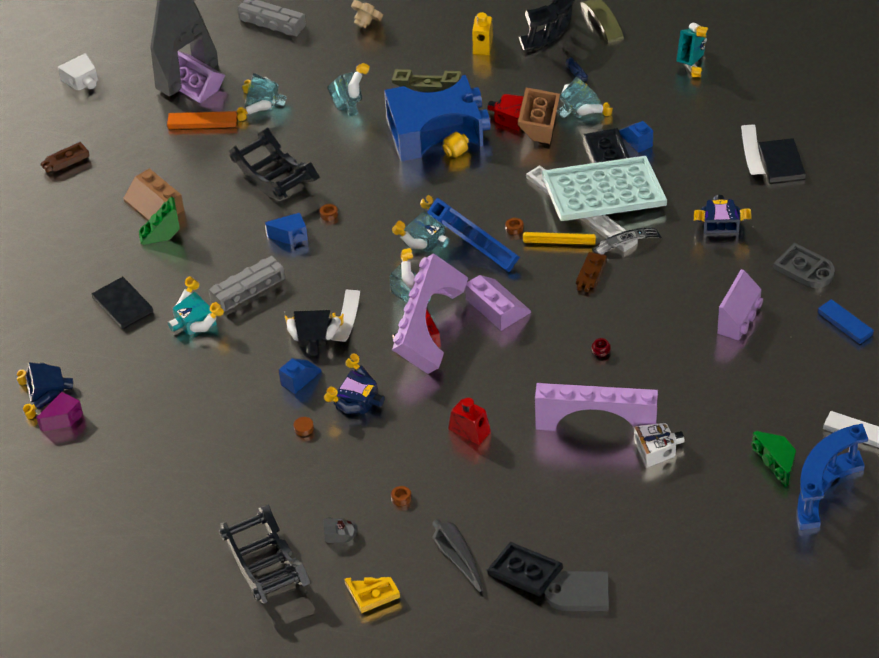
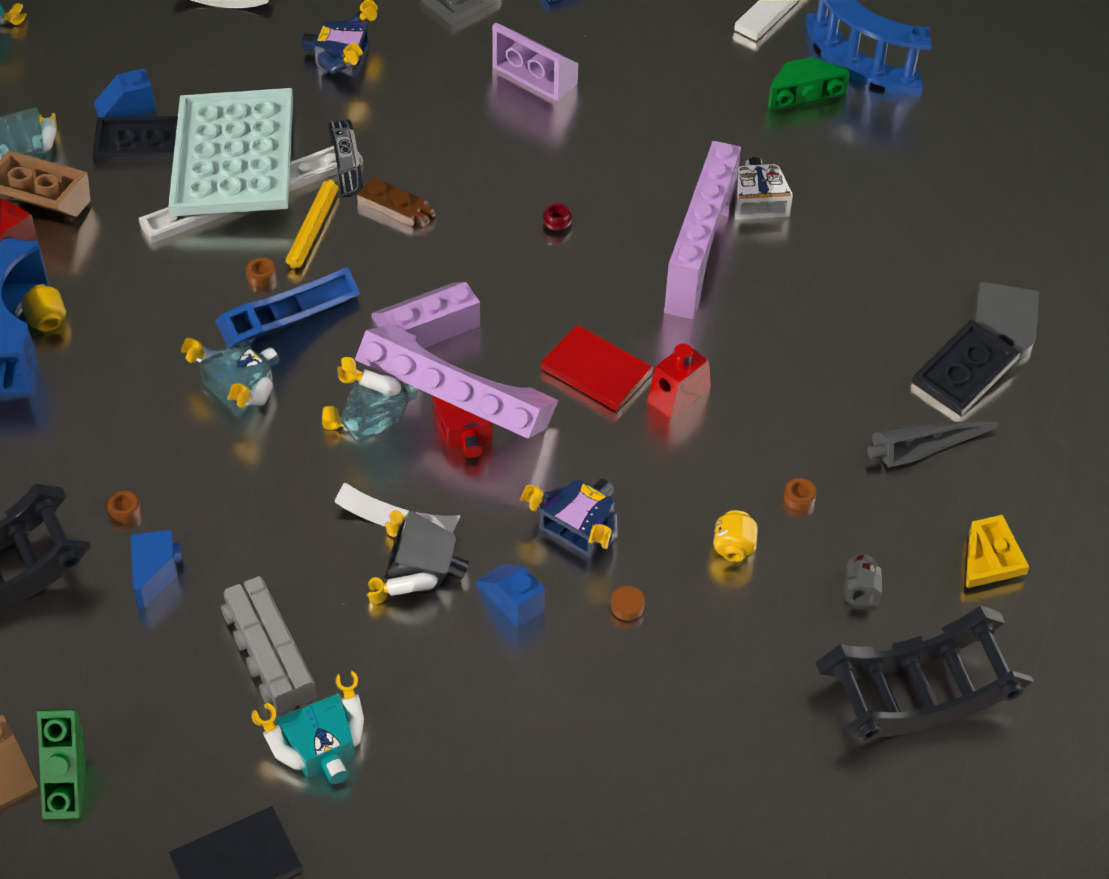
camera: 85 degrees left, 5 degrees up
none -> red tile [541,325,653,412]
none -> yellow head [713,510,758,562]

